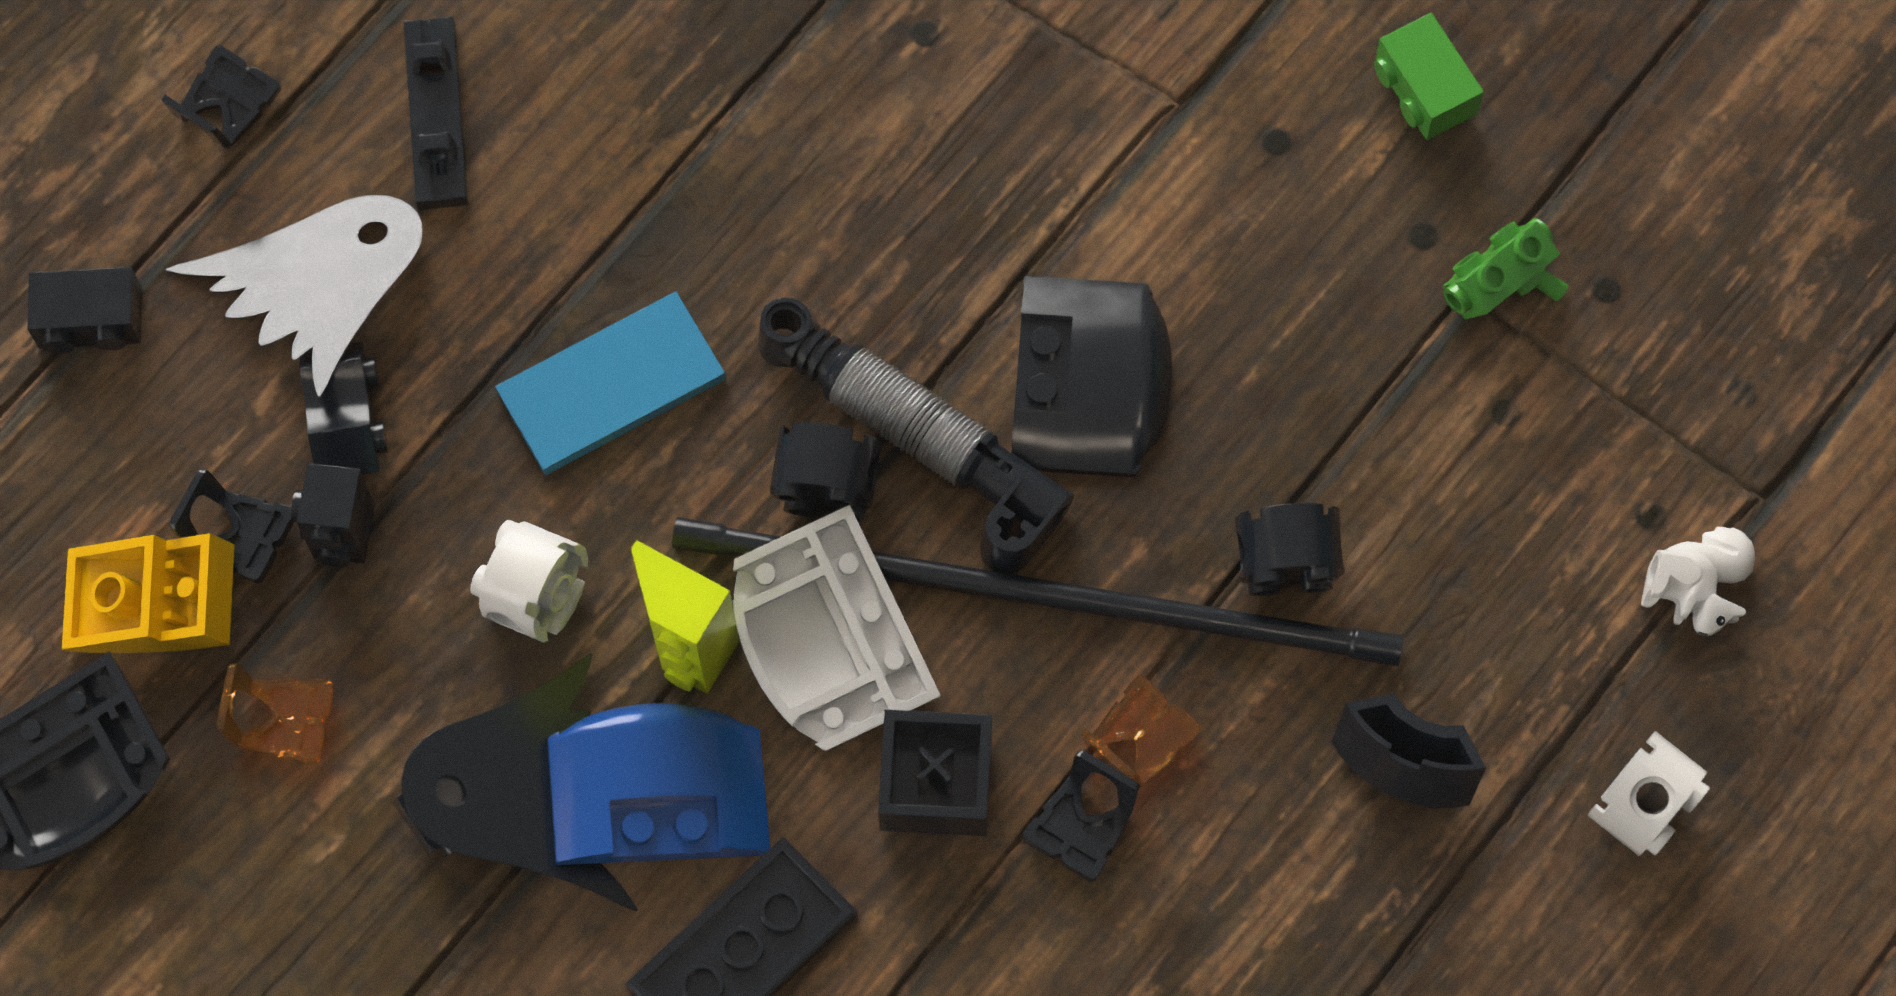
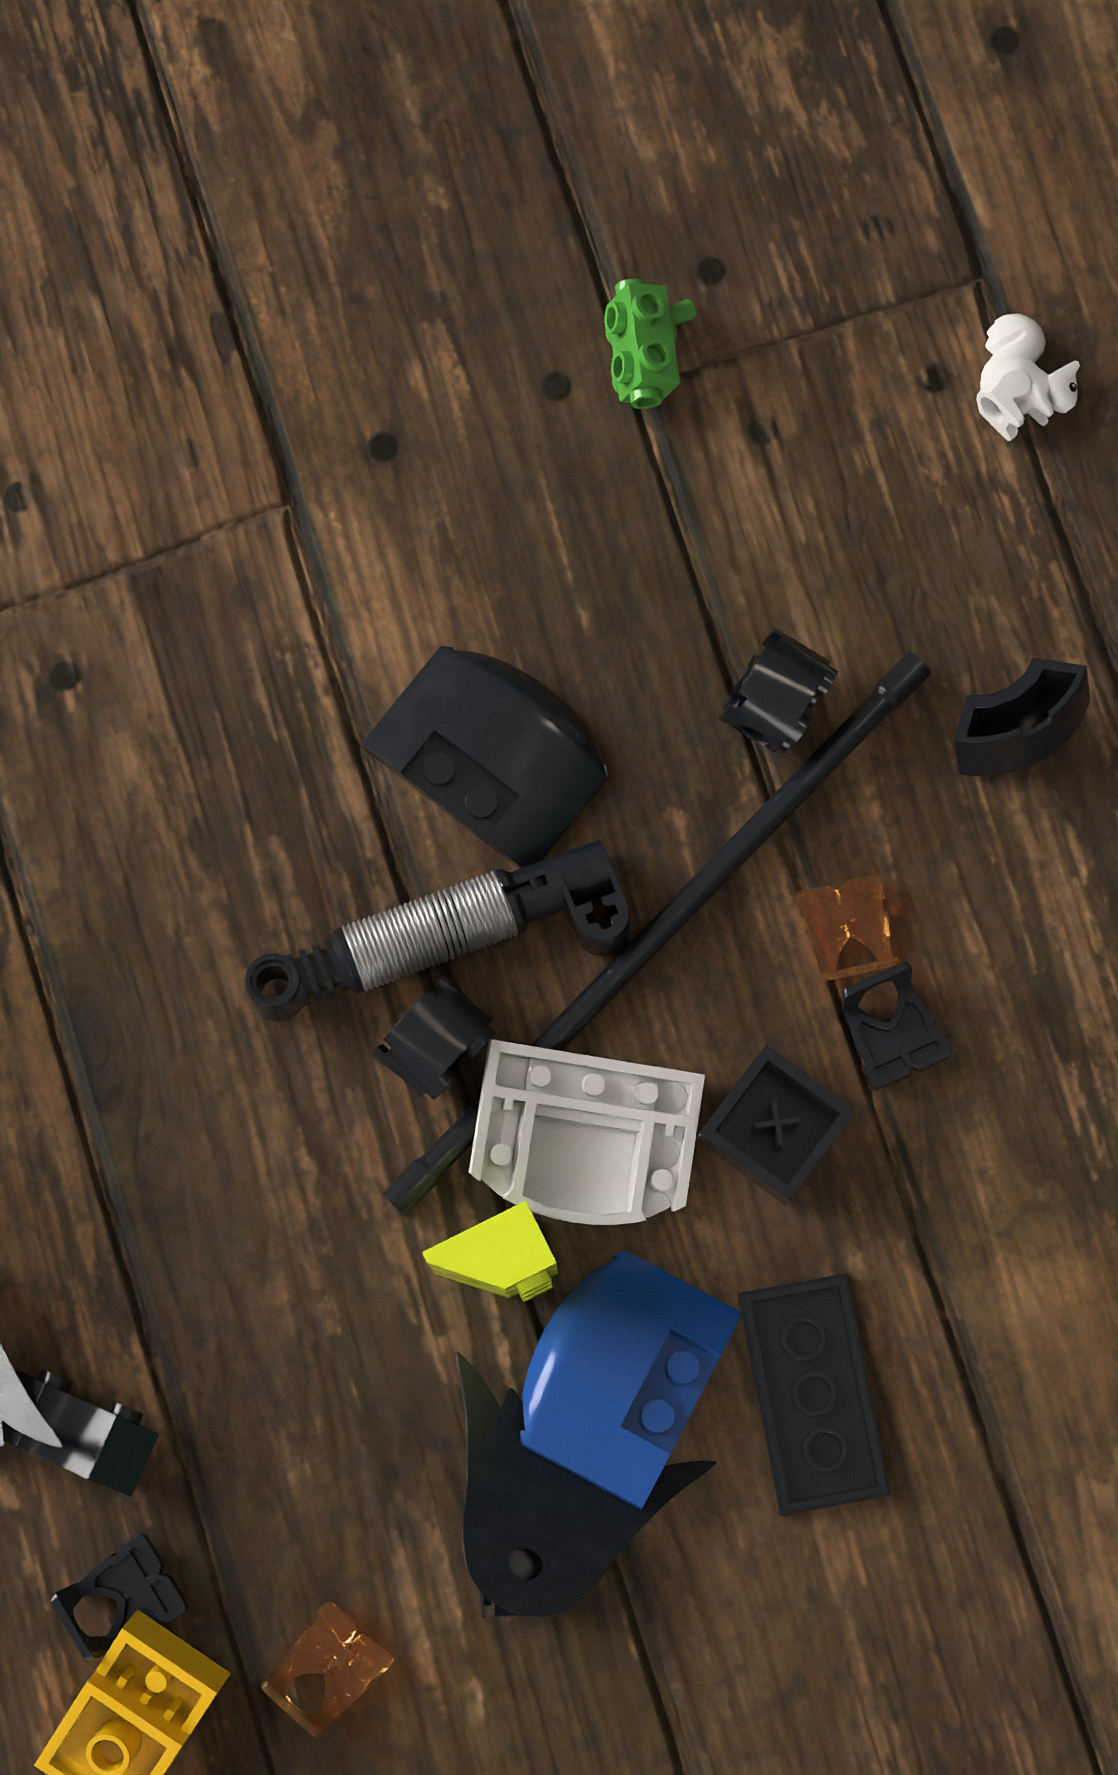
camera: 55 degrees left, 10 degrees up
black brick [291,463,375,567] -> none
white brick [470,520,588,643] -> none
dark azure tile [495,291,726,476] -> none
bright green brick [1374,12,1484,140] -> none

